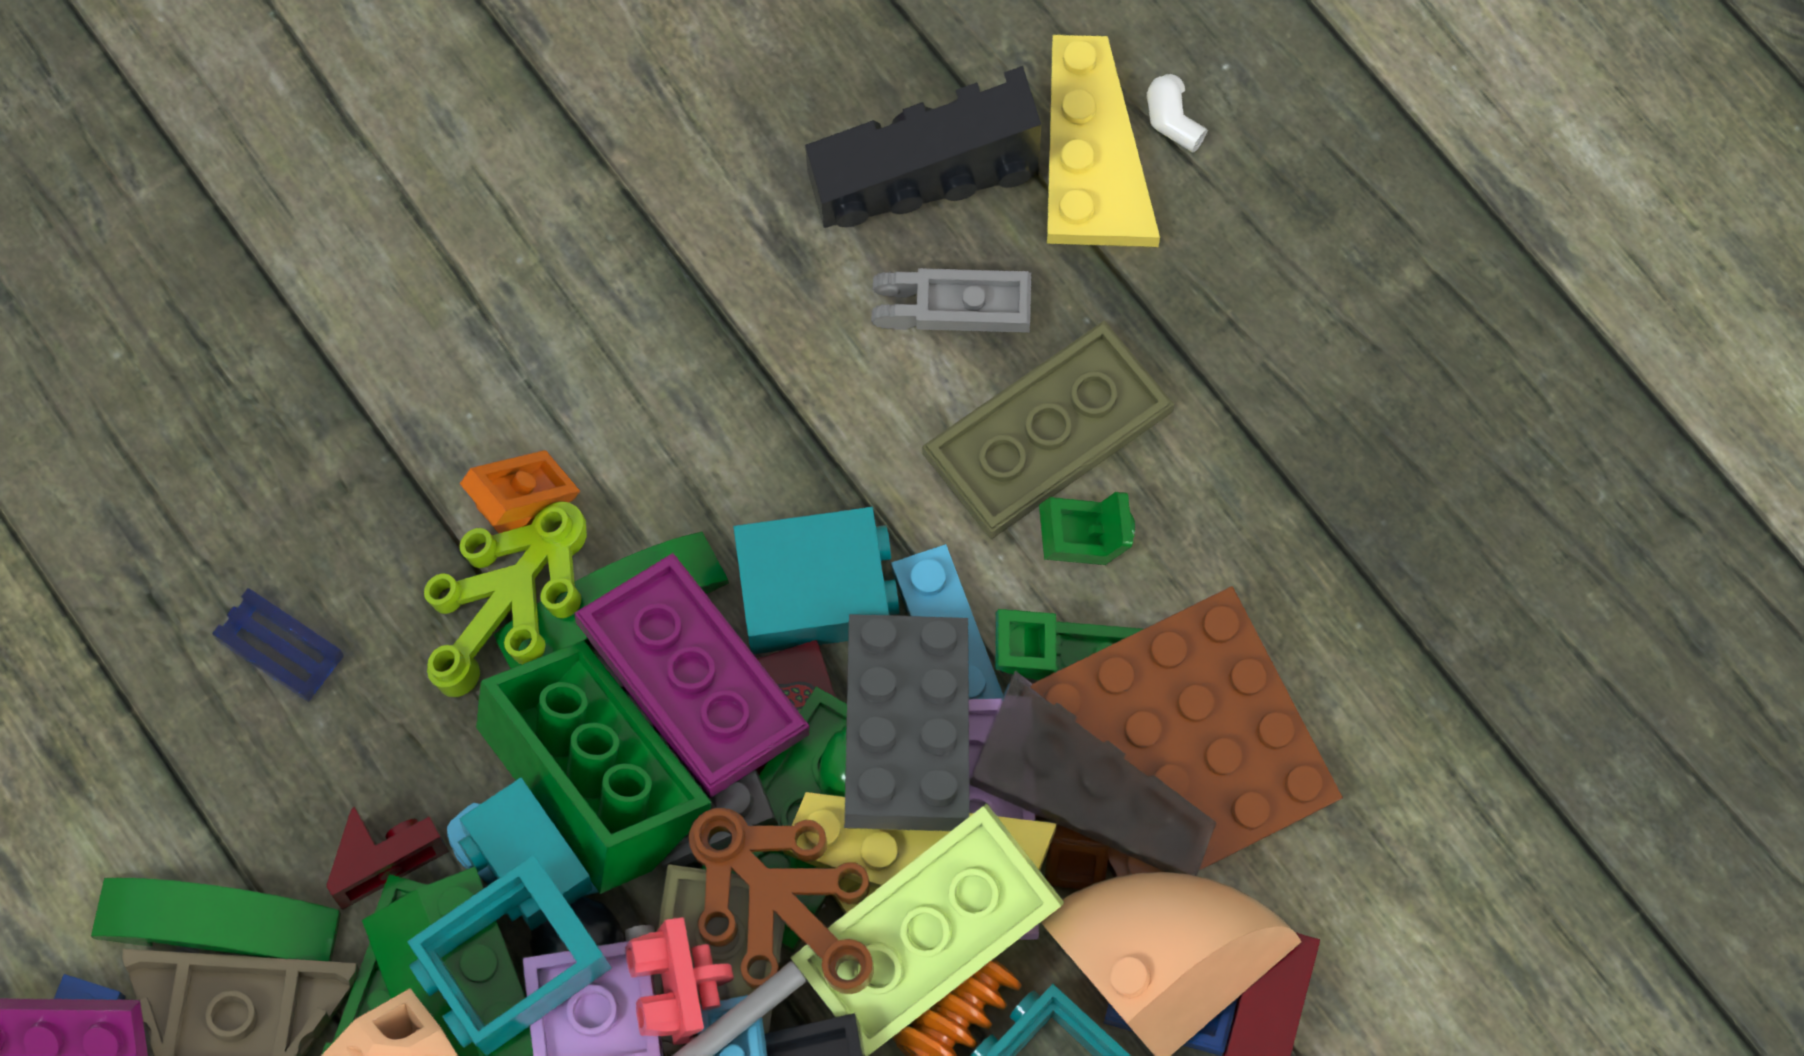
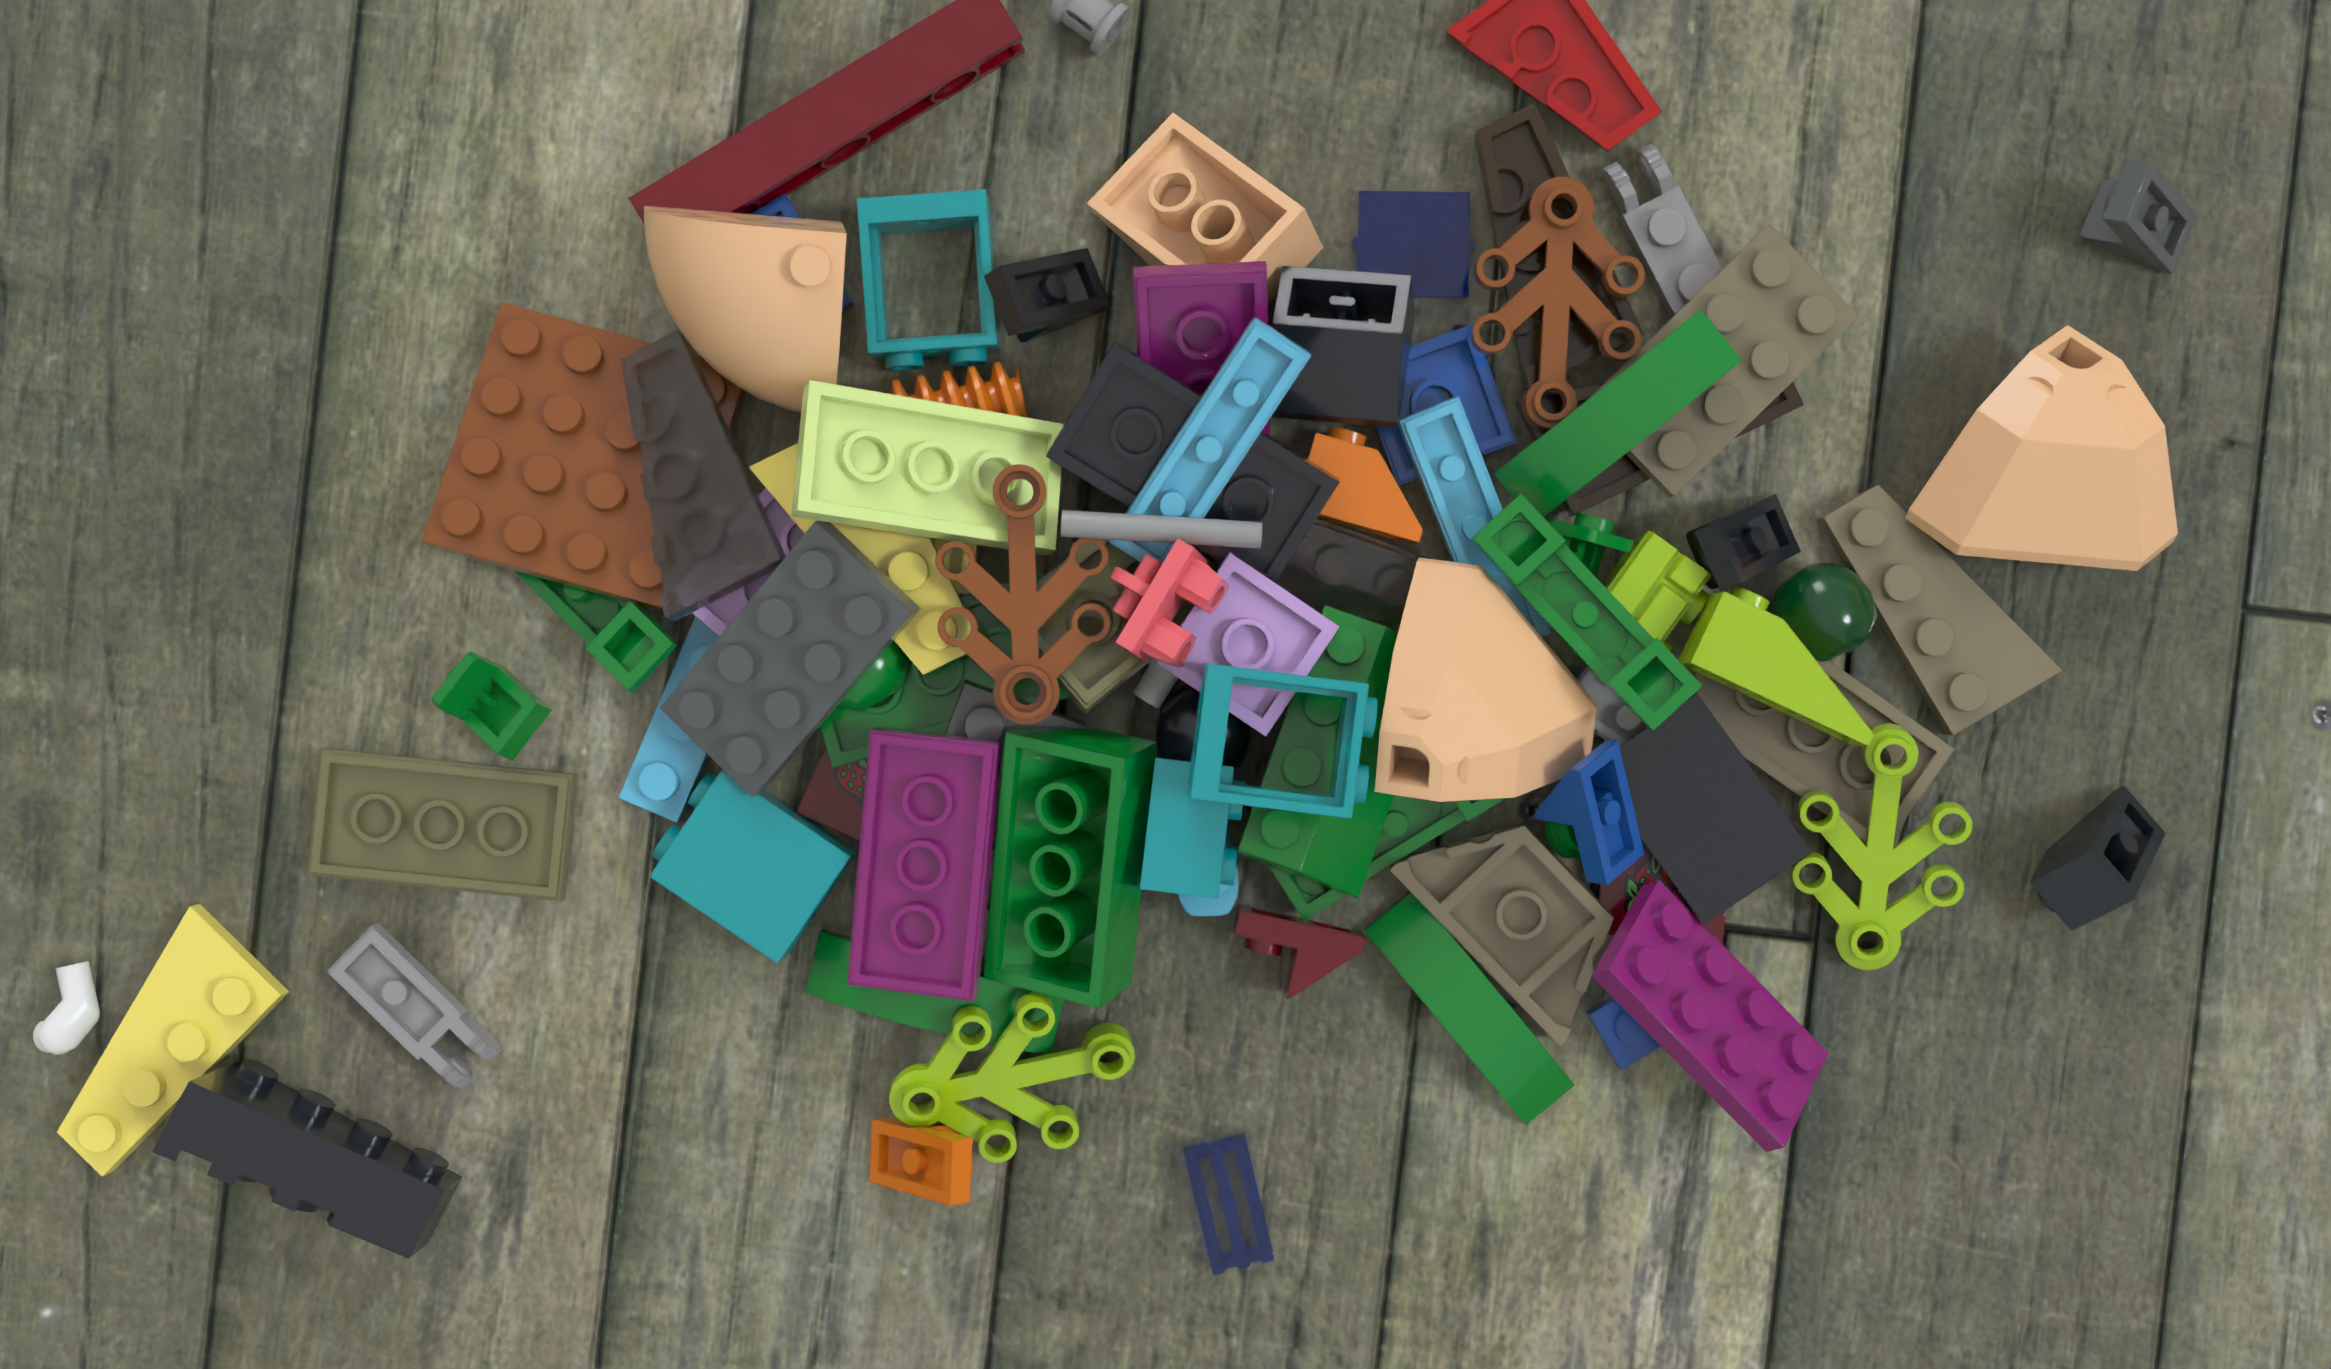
camera: 140 degrees left, 20 degrees up
reddish brown tile [1045,825,1111,890] -> none

